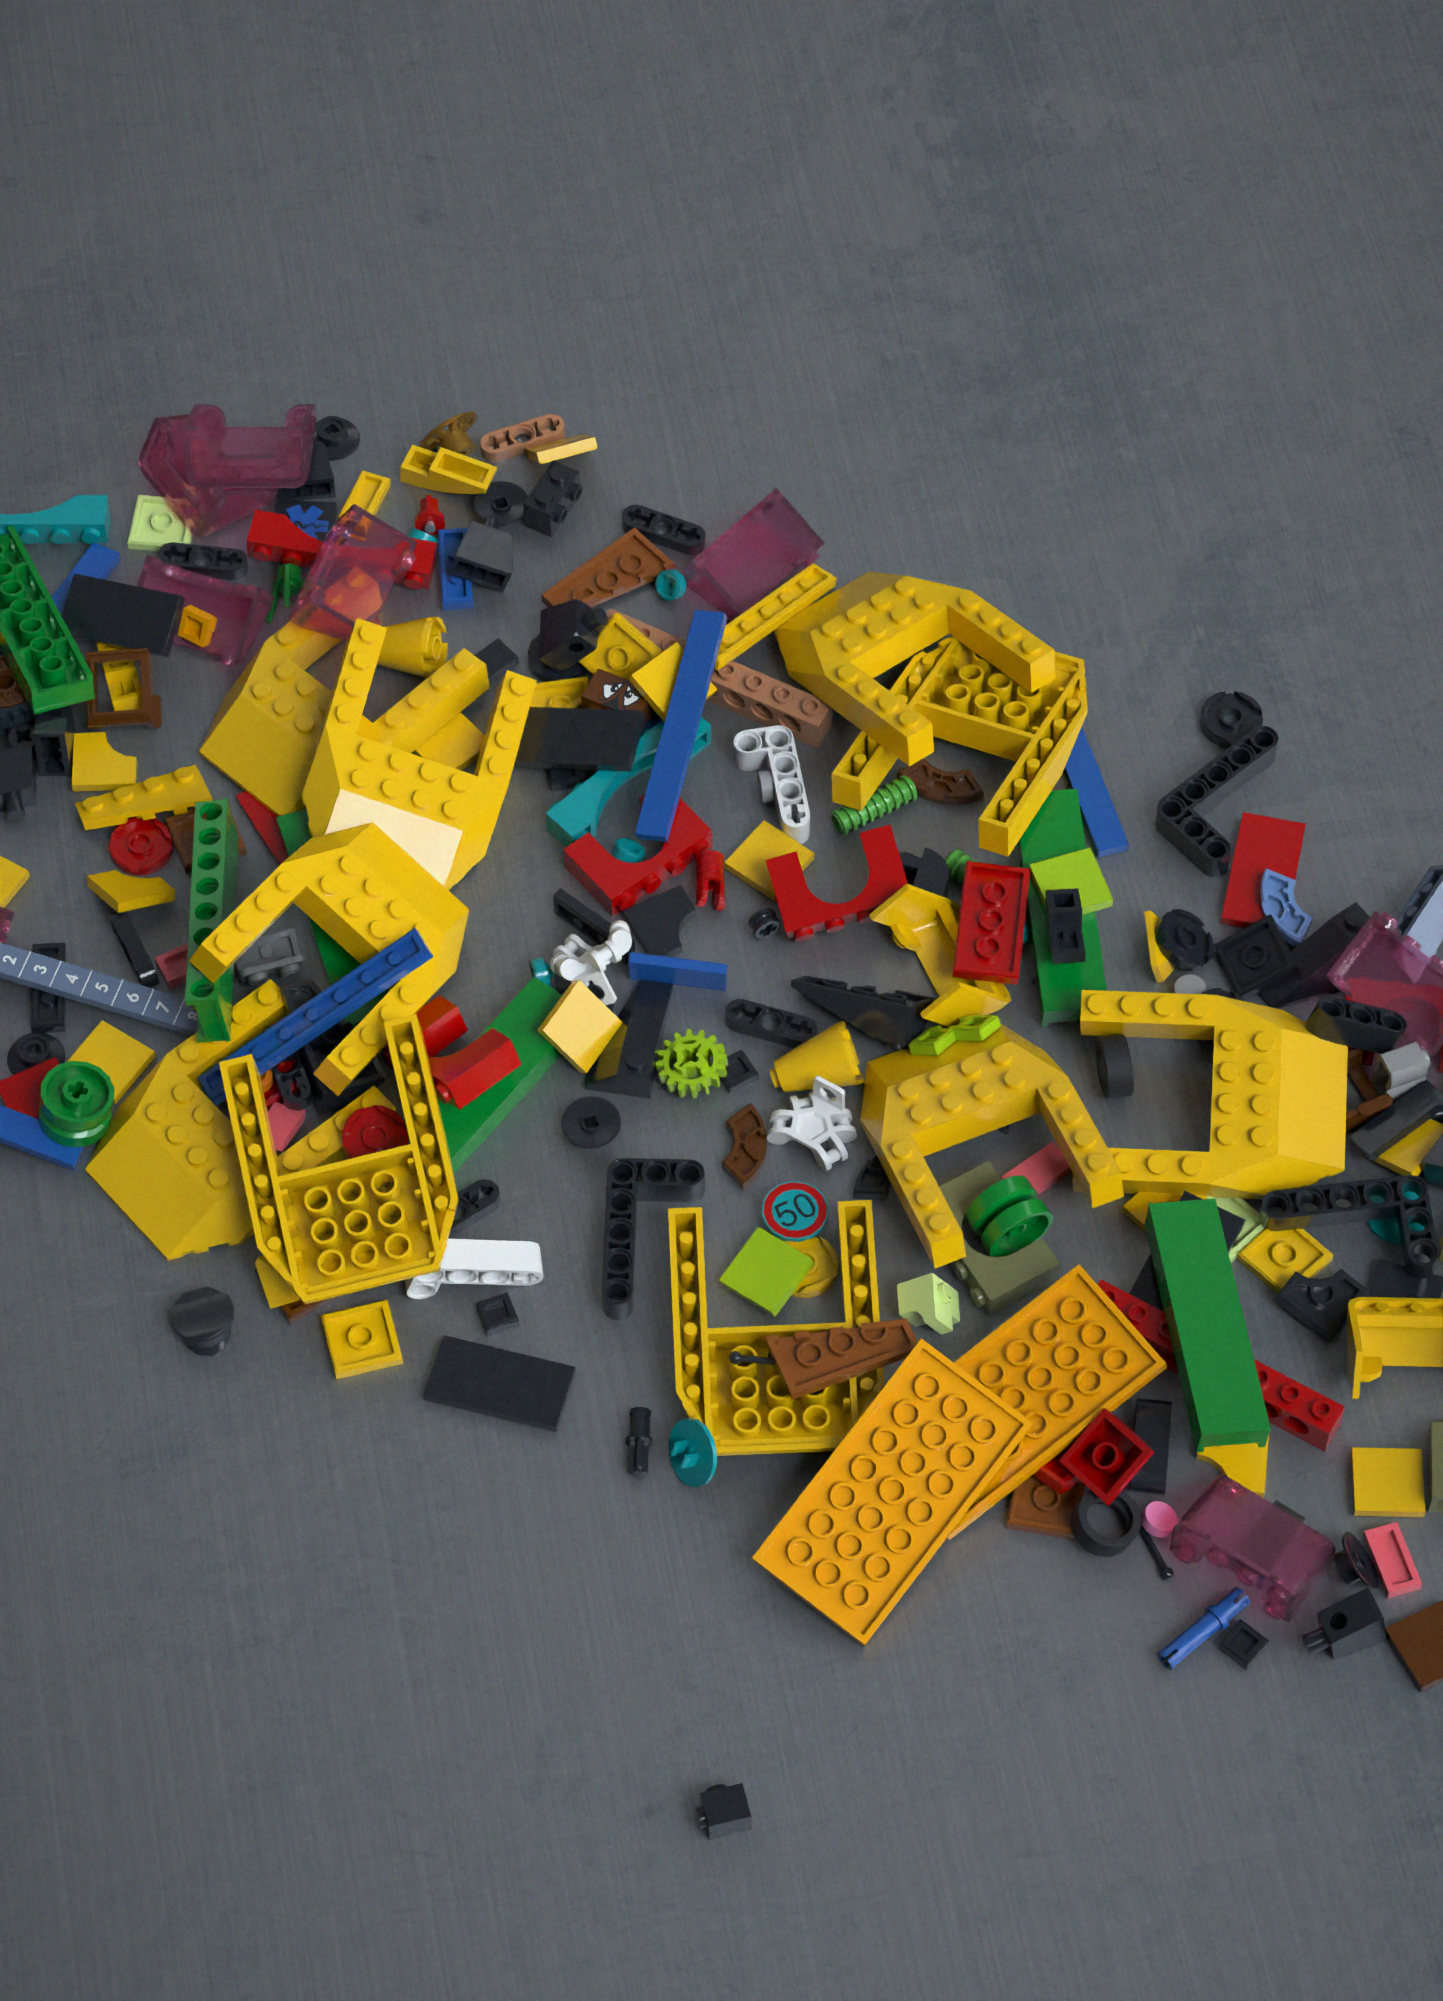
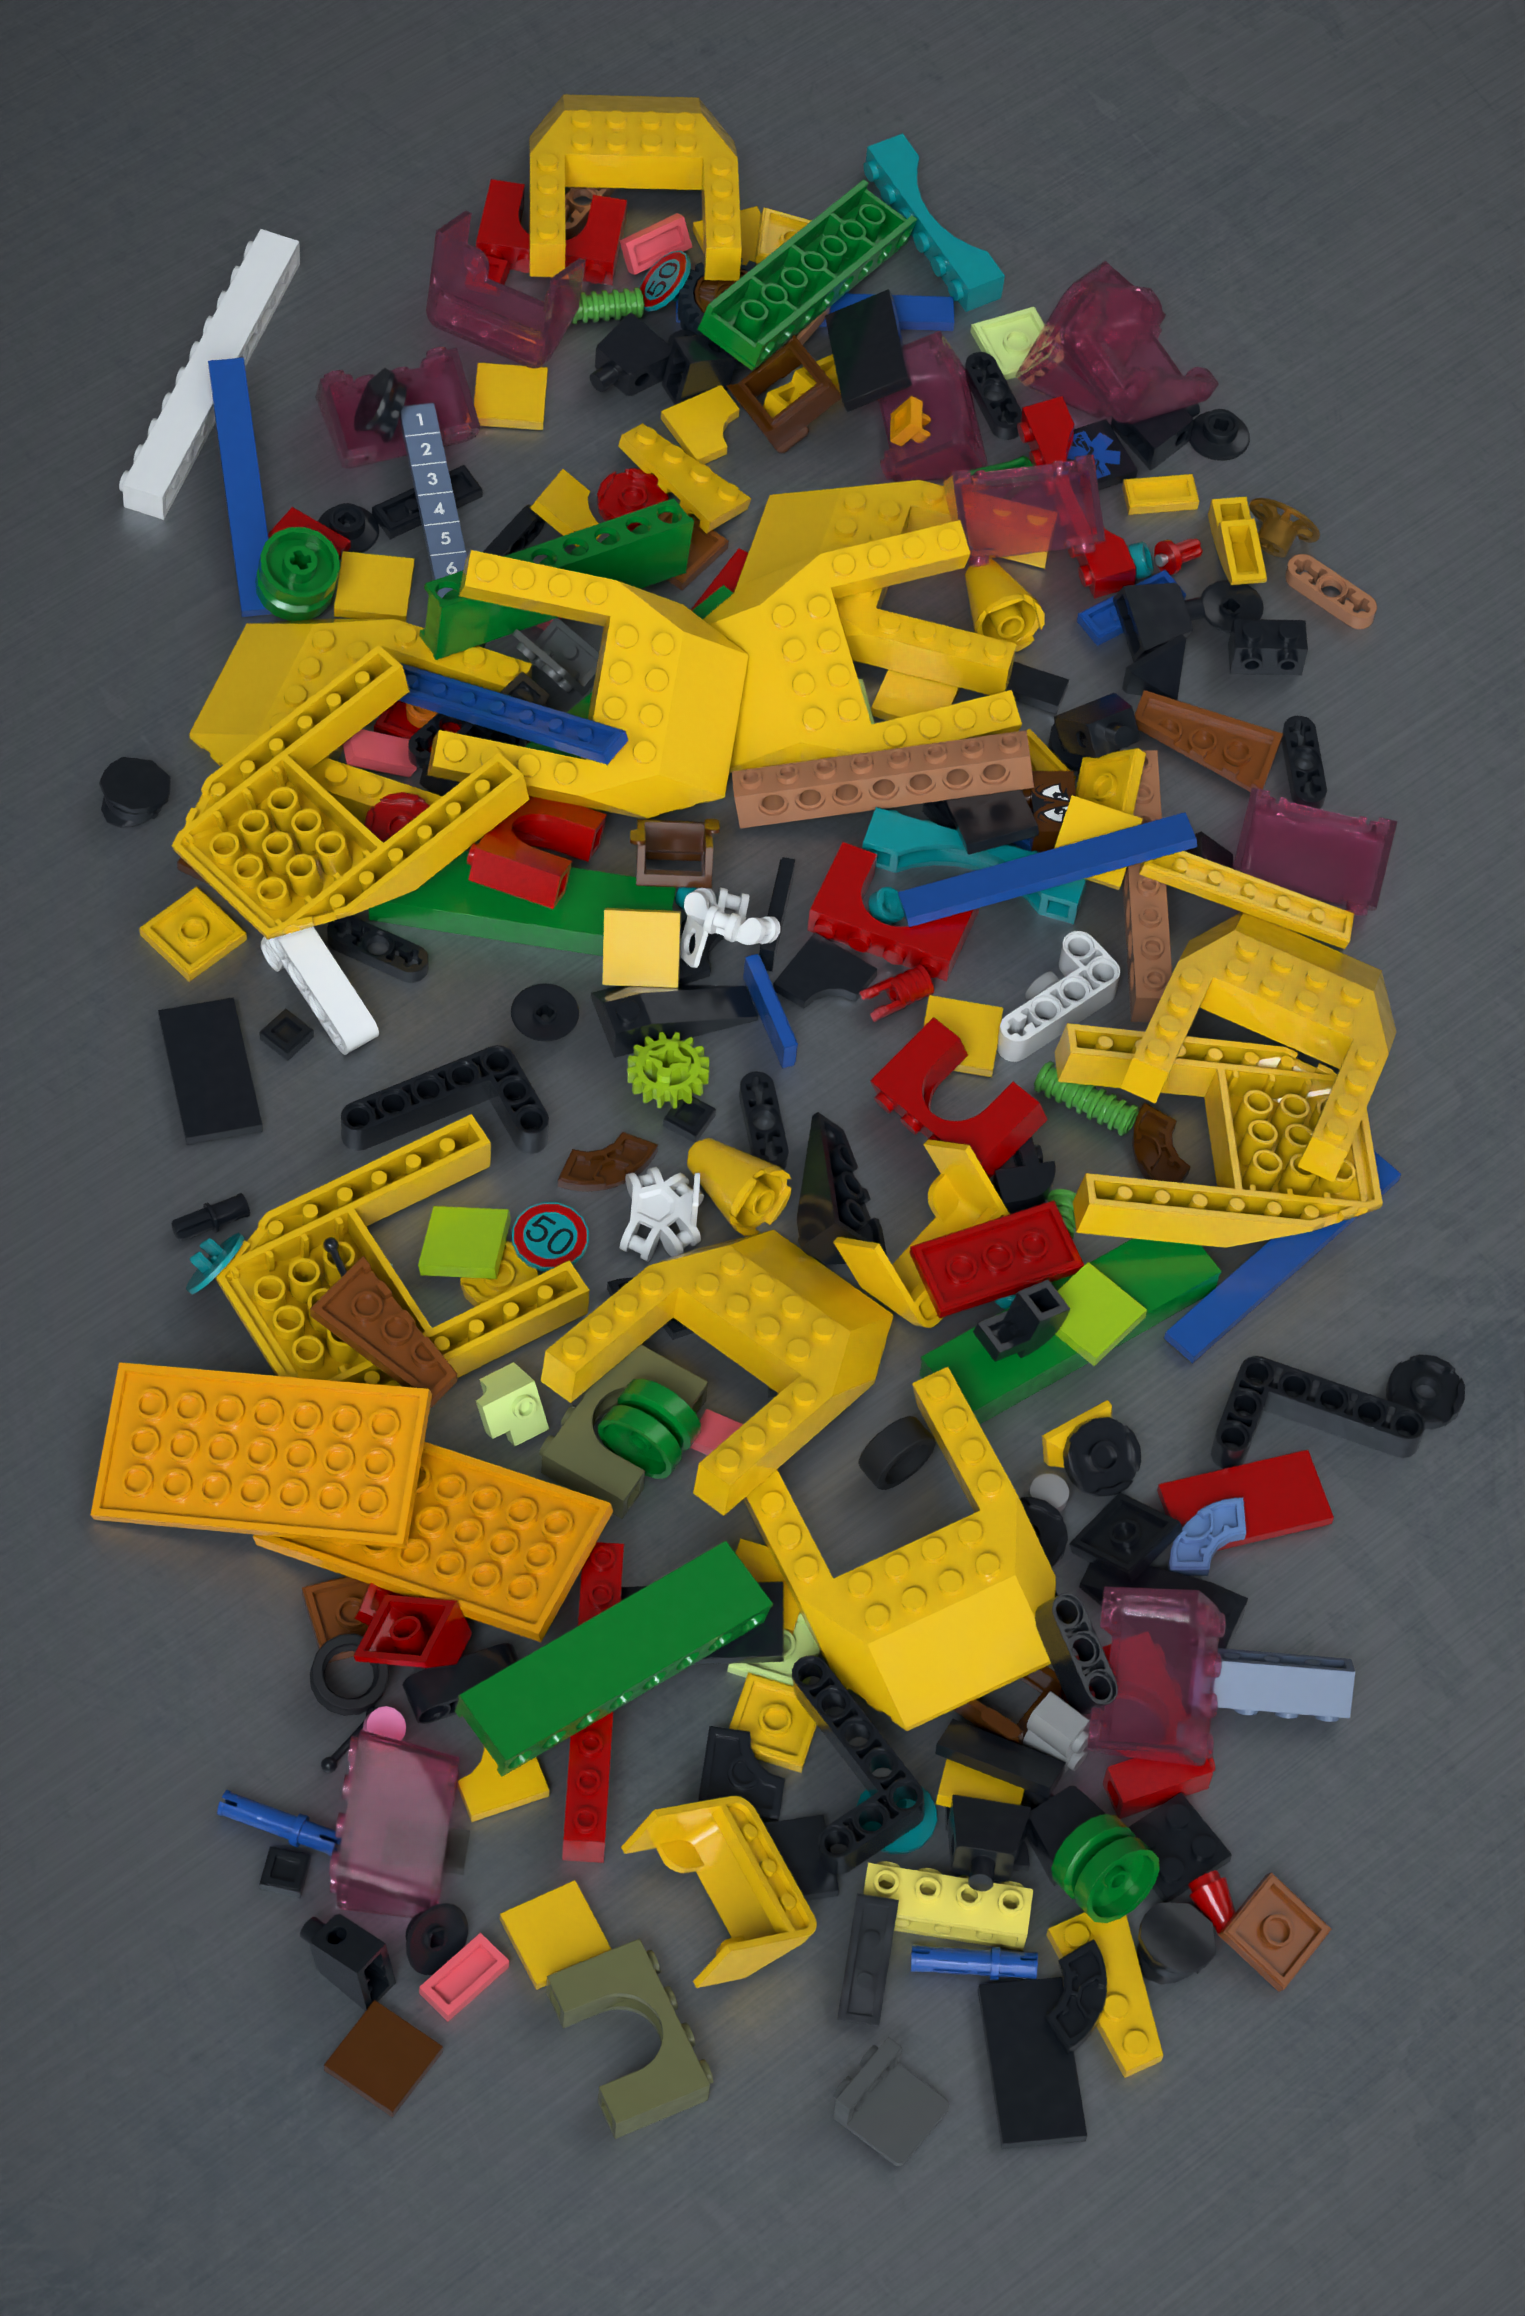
camera: 55 degrees right, 0 degrees up
yellow tile [526,433,598,464] -> none
teal tile [655,569,686,601] -> none
black bush [748,908,781,939] -> none
lime tile [909,1014,1001,1056] -> none
none -> reddish brown piece [630,819,720,889]
none -> nougat brick [732,730,1034,829]
none -> black slope [1122,634,1186,700]

